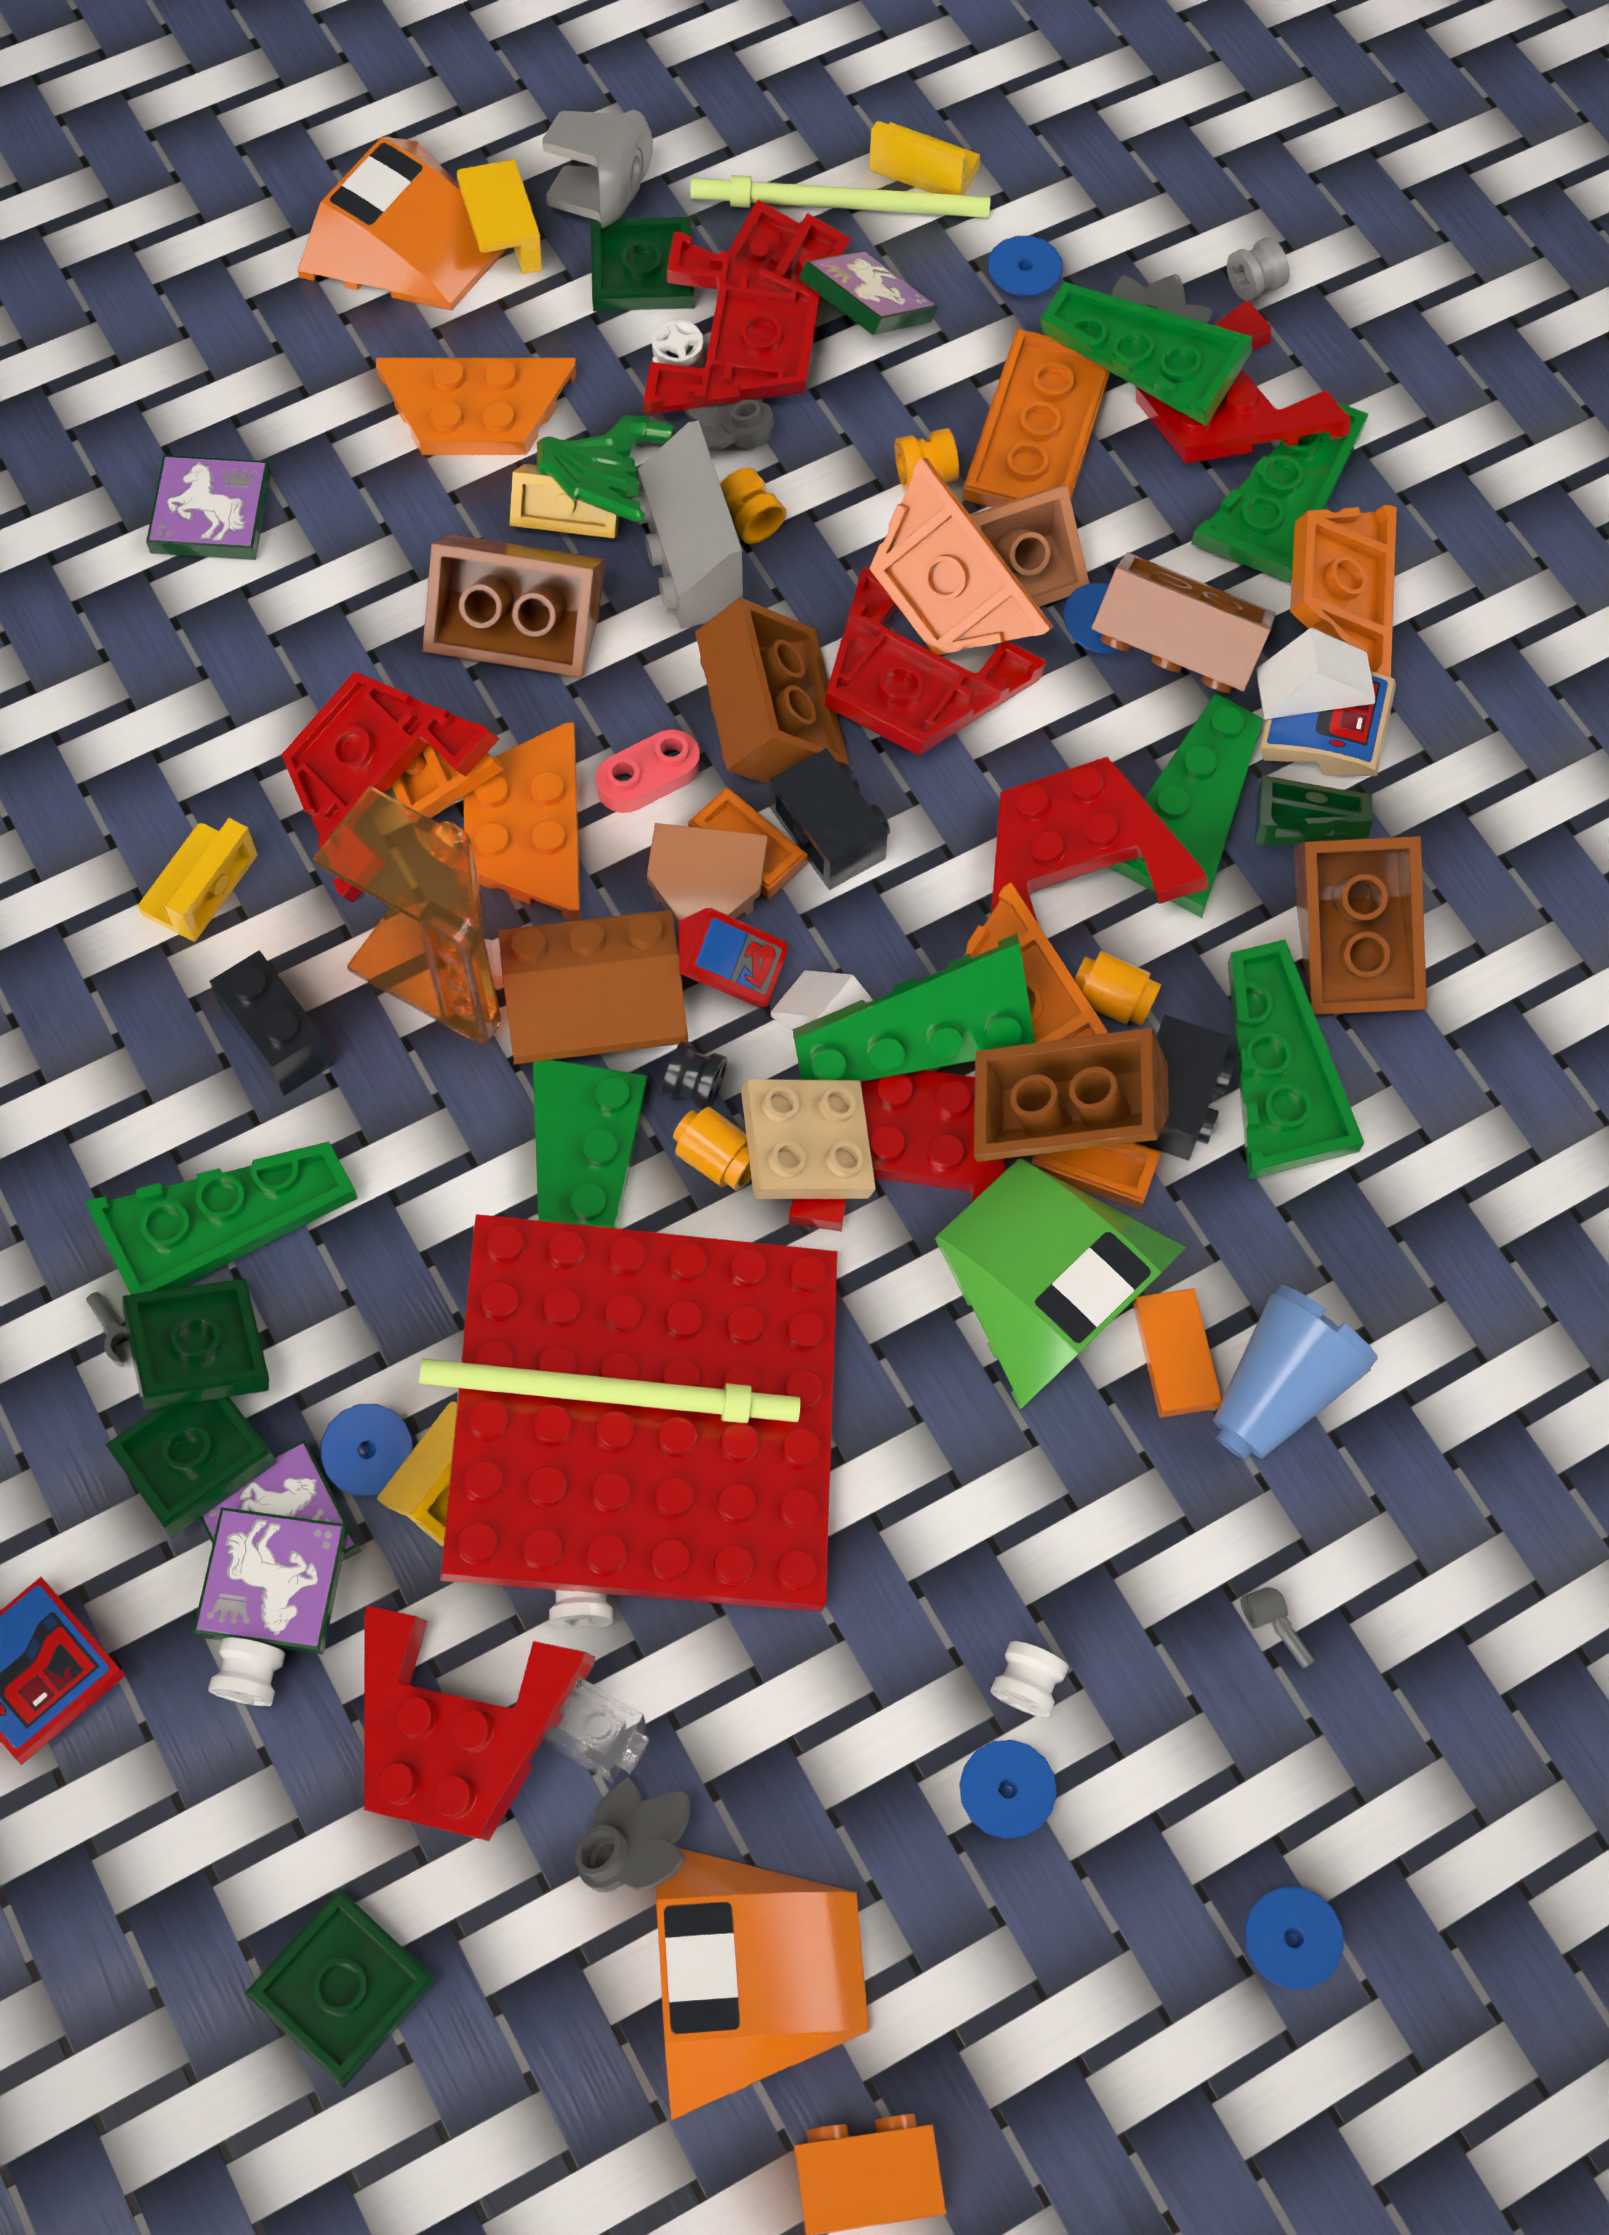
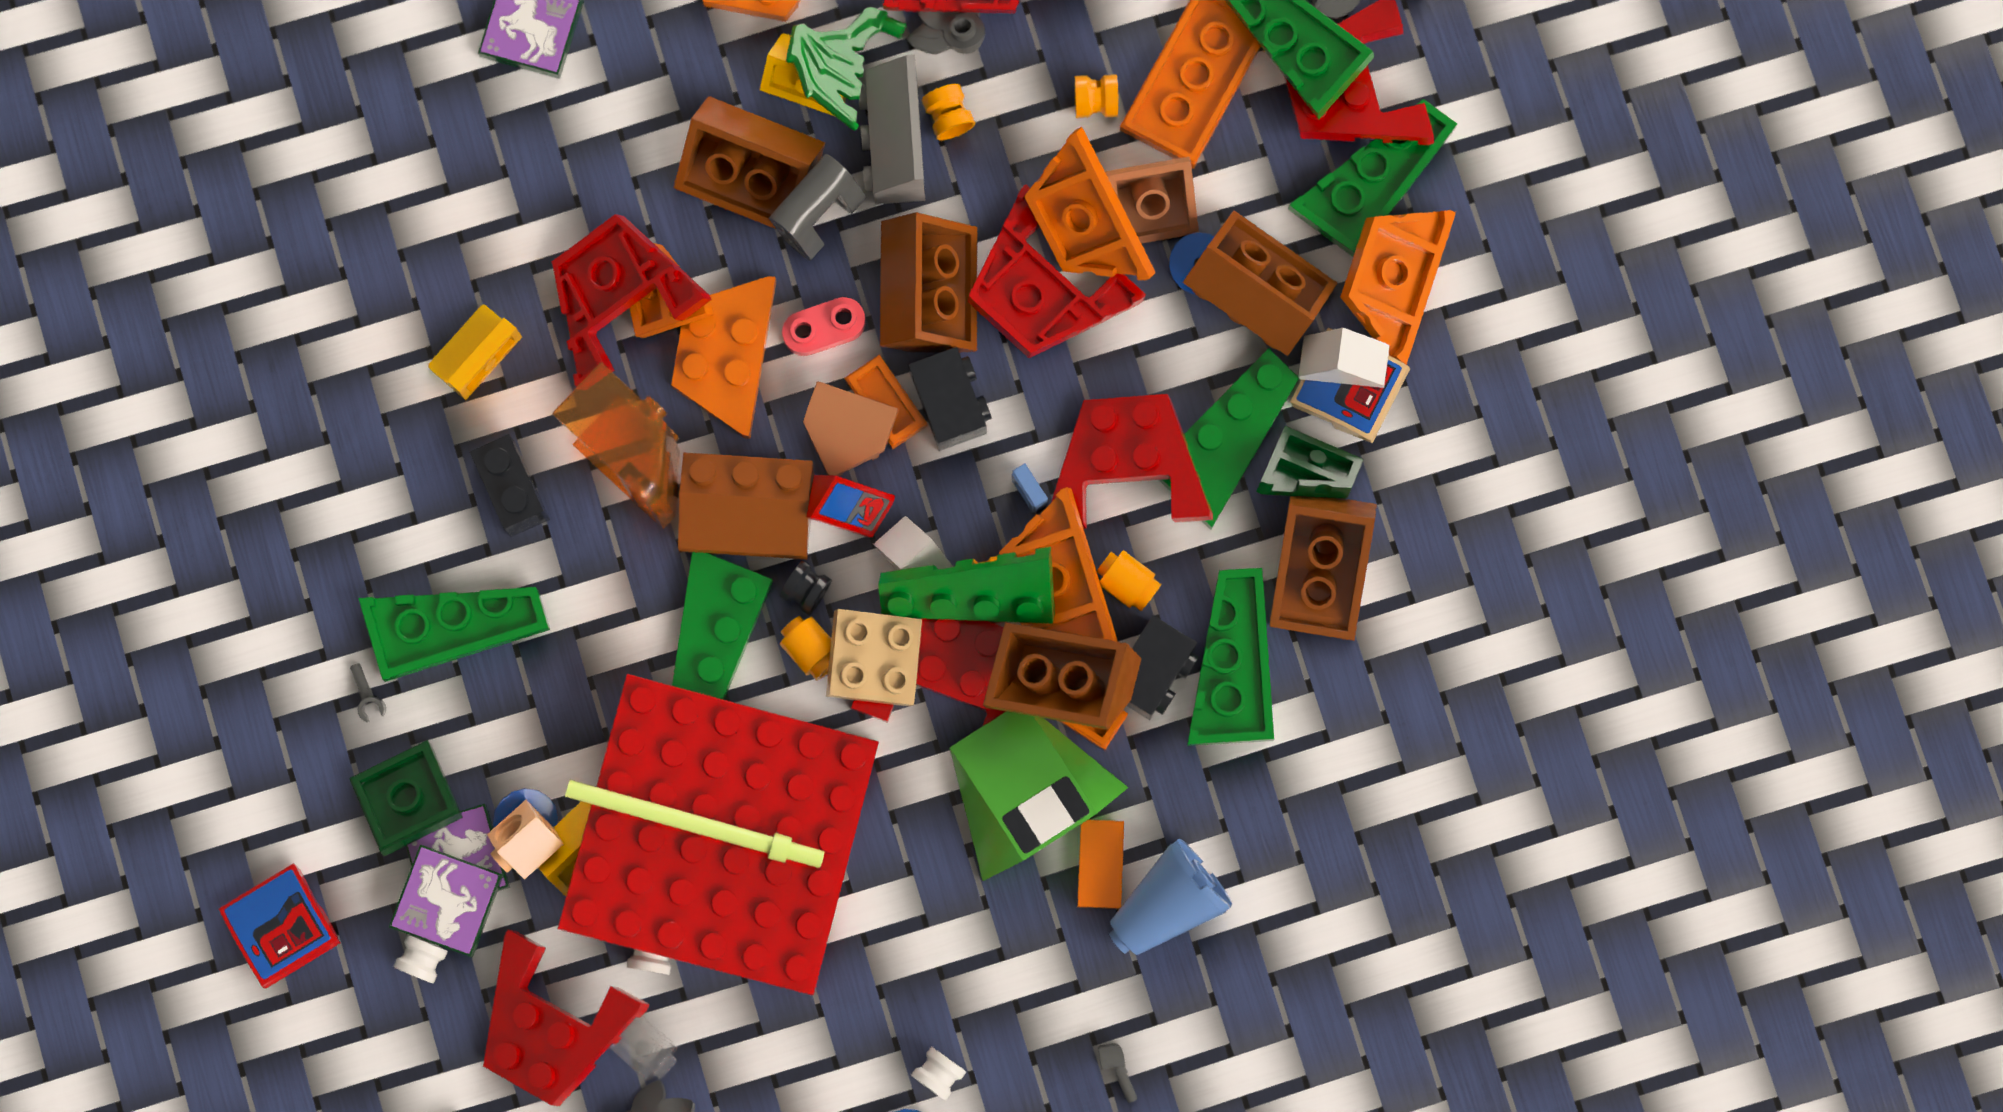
camera: 15 degrees right, 15 degrees up
dark green tile [122,1279,270,1410] -> none
none -> light nougat brick [487,800,564,879]
none -> dark grey connector [769,154,866,261]
none -> medium blue tile [1012,463,1048,514]

